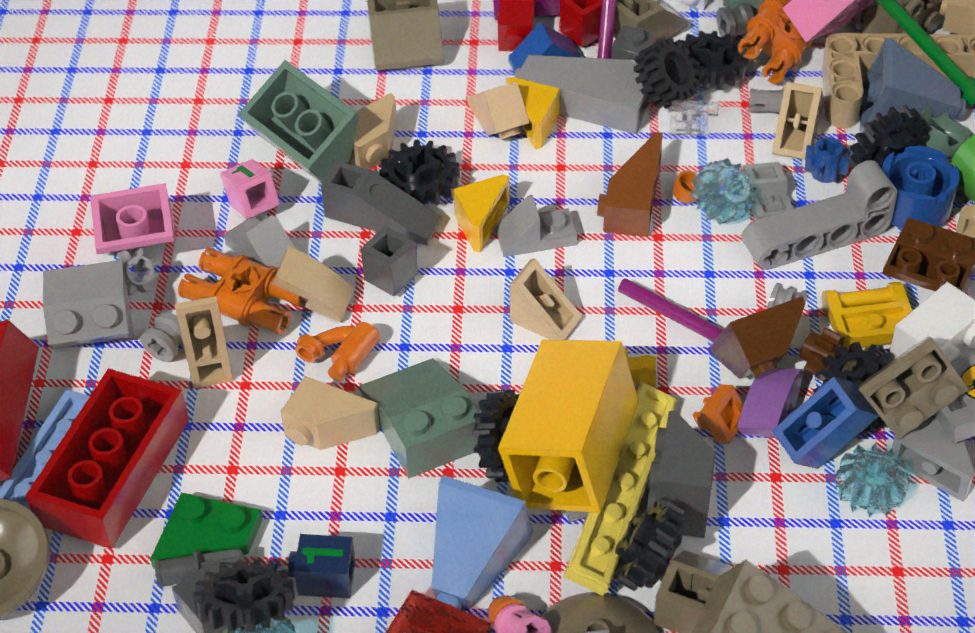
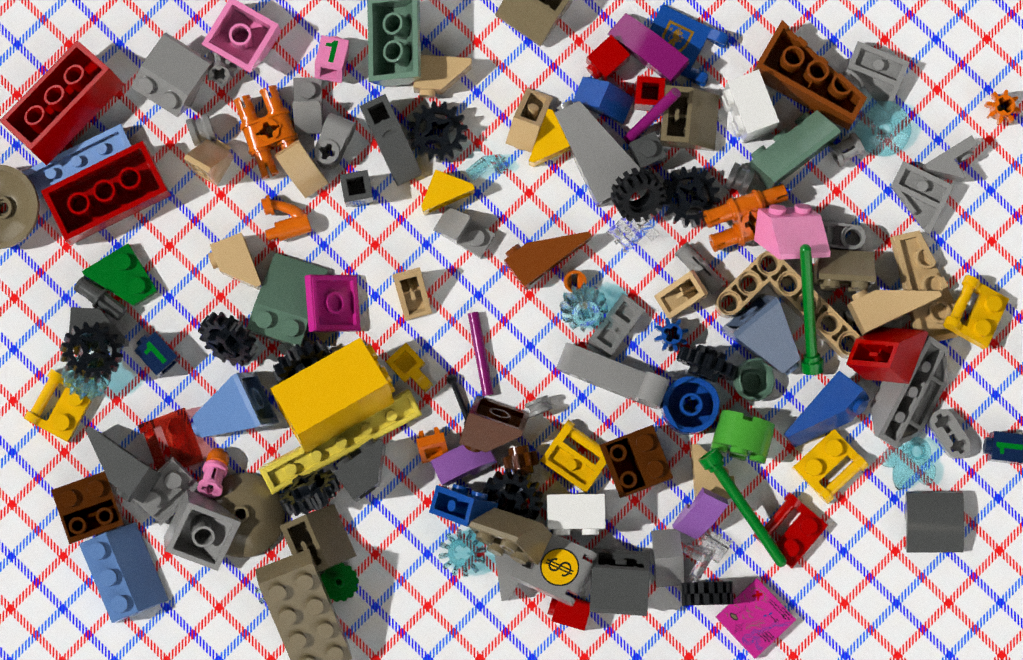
camera: 40 degrees right, 35 degrees up
none -> black gear [198,312,258,366]
none -> dark pink tile [305,274,361,332]
none -> light grey piece [314,113,356,170]
none -> black hinge [446,374,468,426]
none -> clear light blue arm [466,154,509,181]

